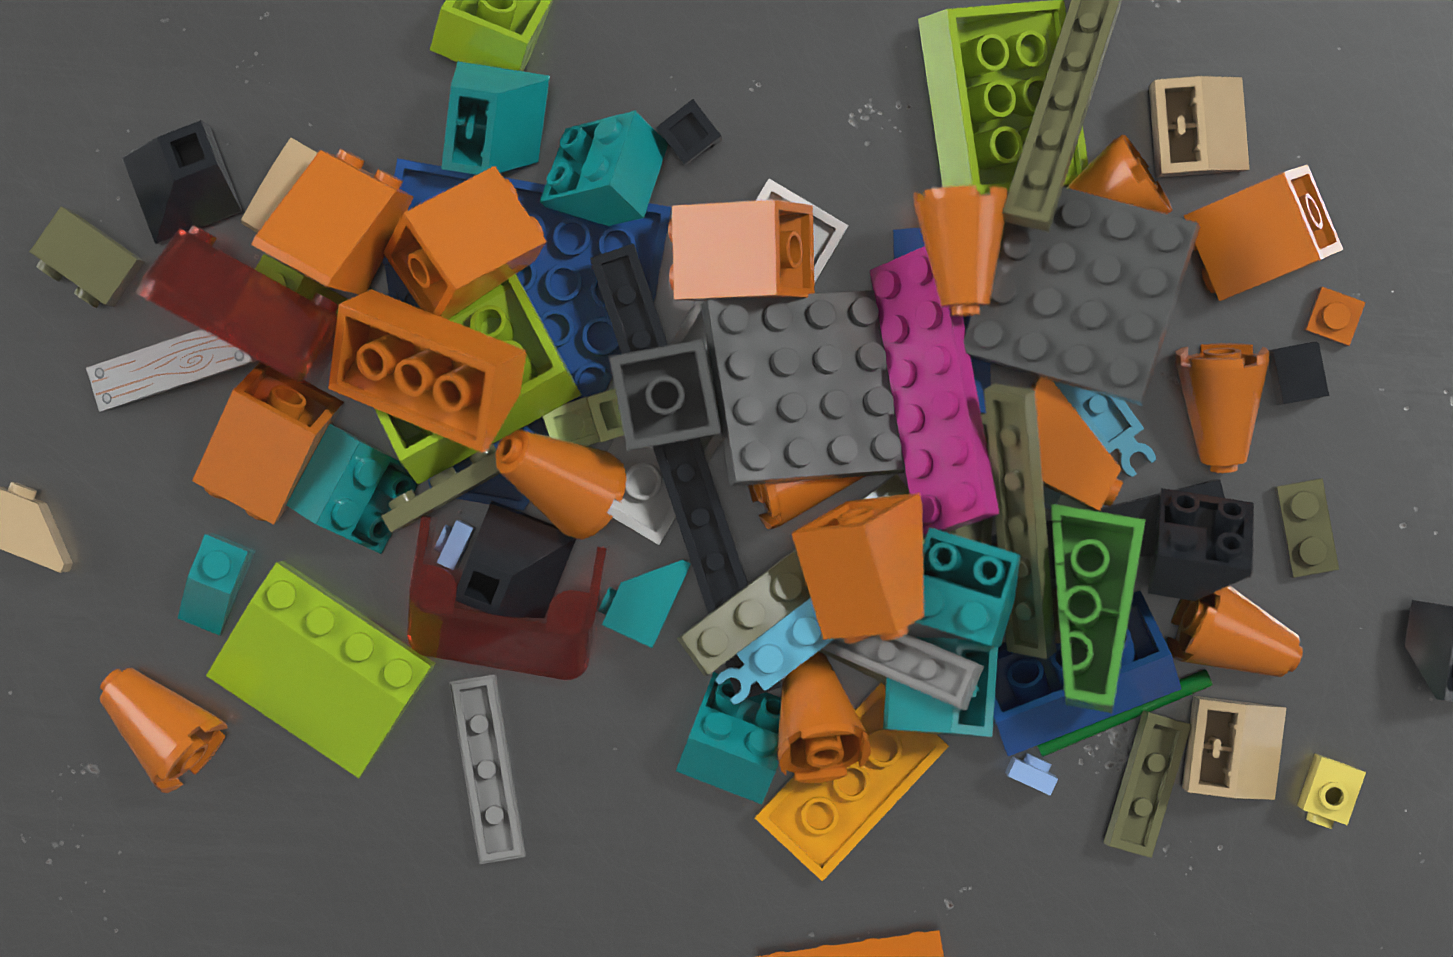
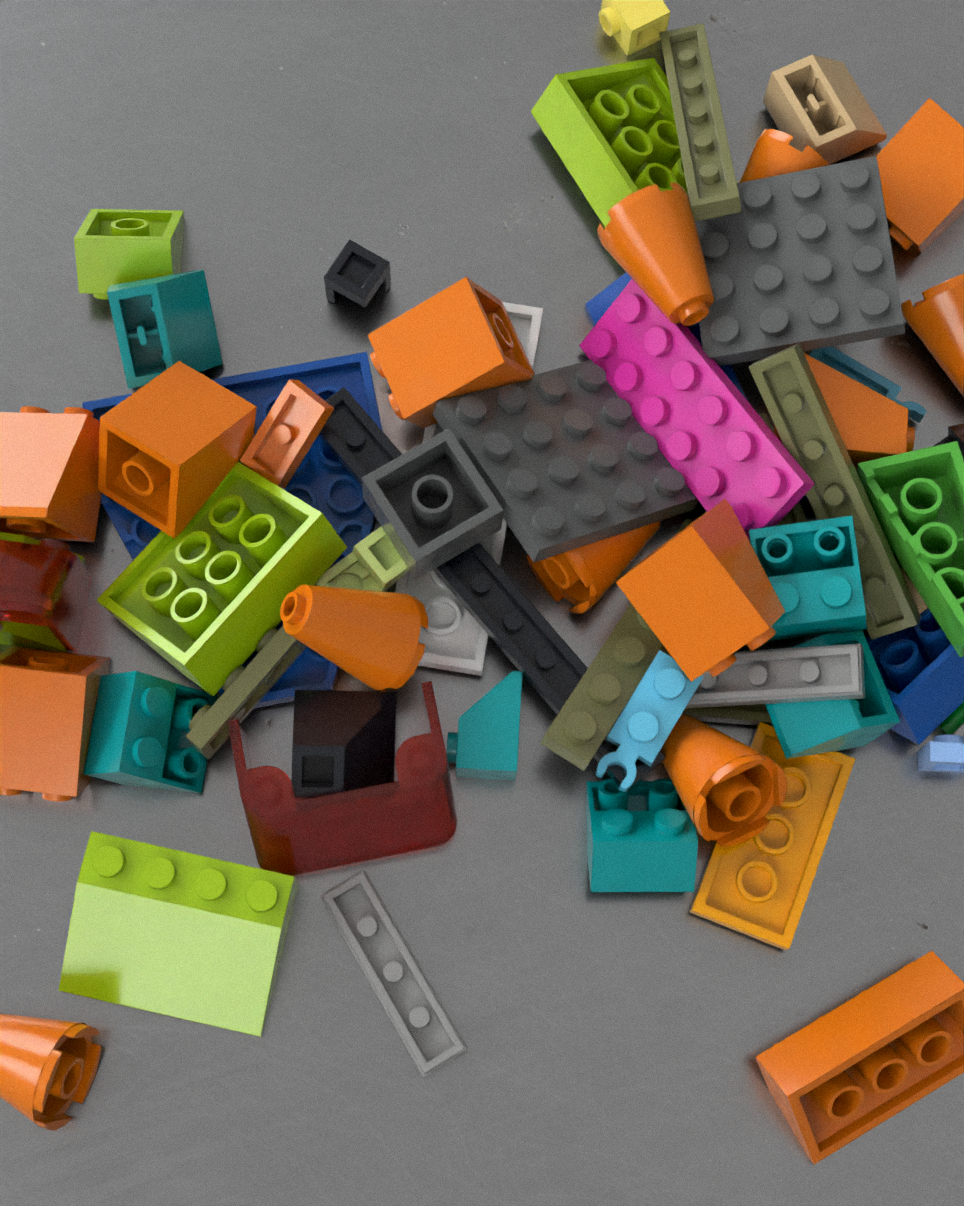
camera: 25 degrees left, 15 degrees down
teal slope [177,533,256,636] -> none
orange slope [328,289,527,453] -> none
light blue plate [434,520,477,571] -> none
teal slope [540,110,668,226] -> none
none -> orange plate [240,379,334,489]

